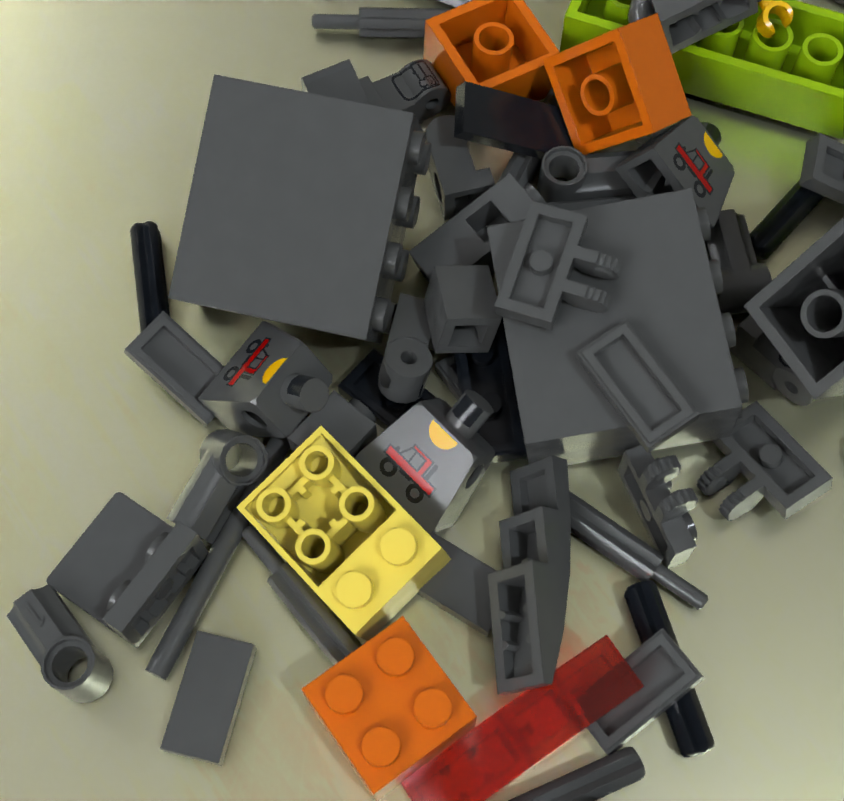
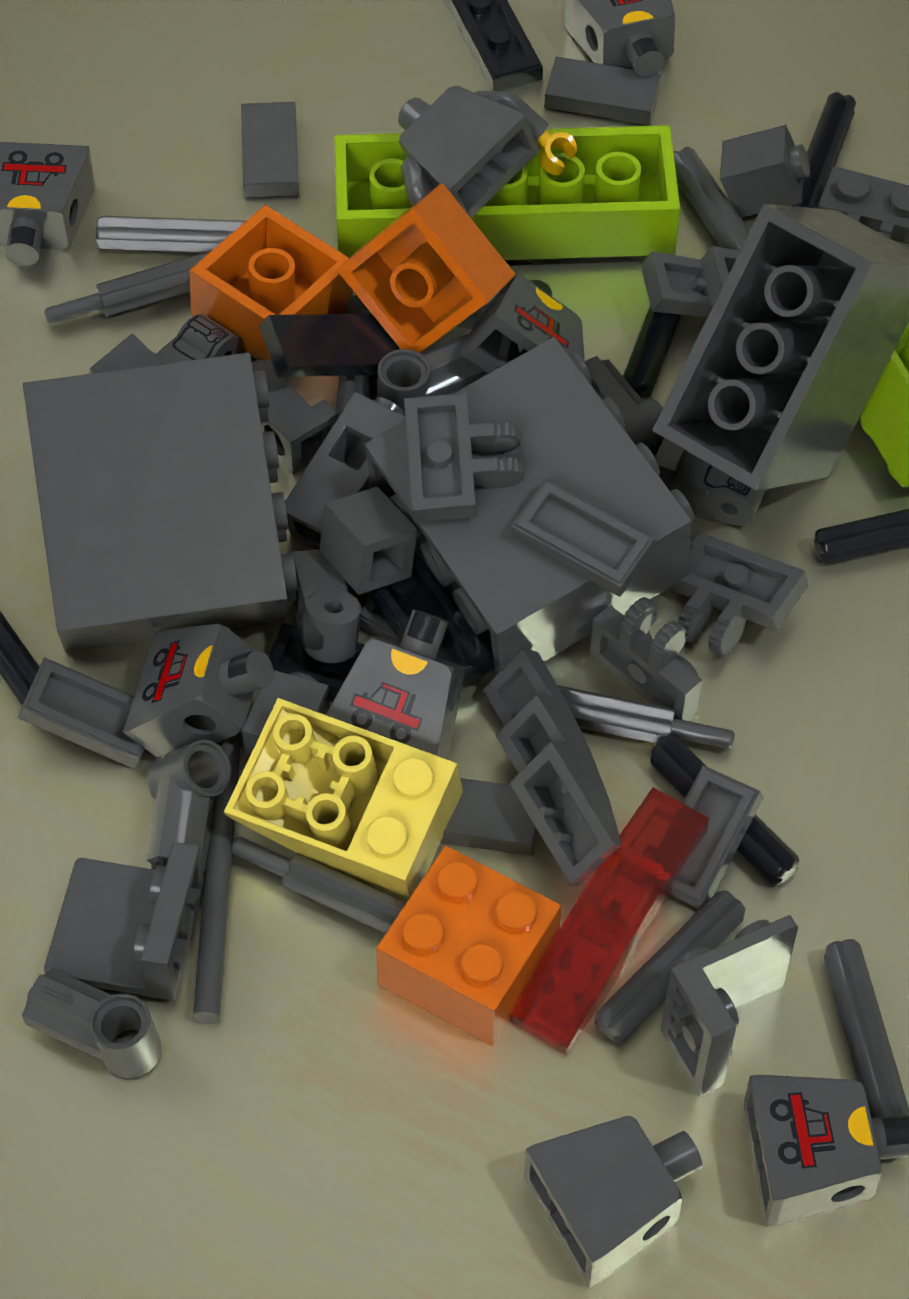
camera: 25 degrees left, 10 degrees down
dark grey tile [160,630,257,766] -> none

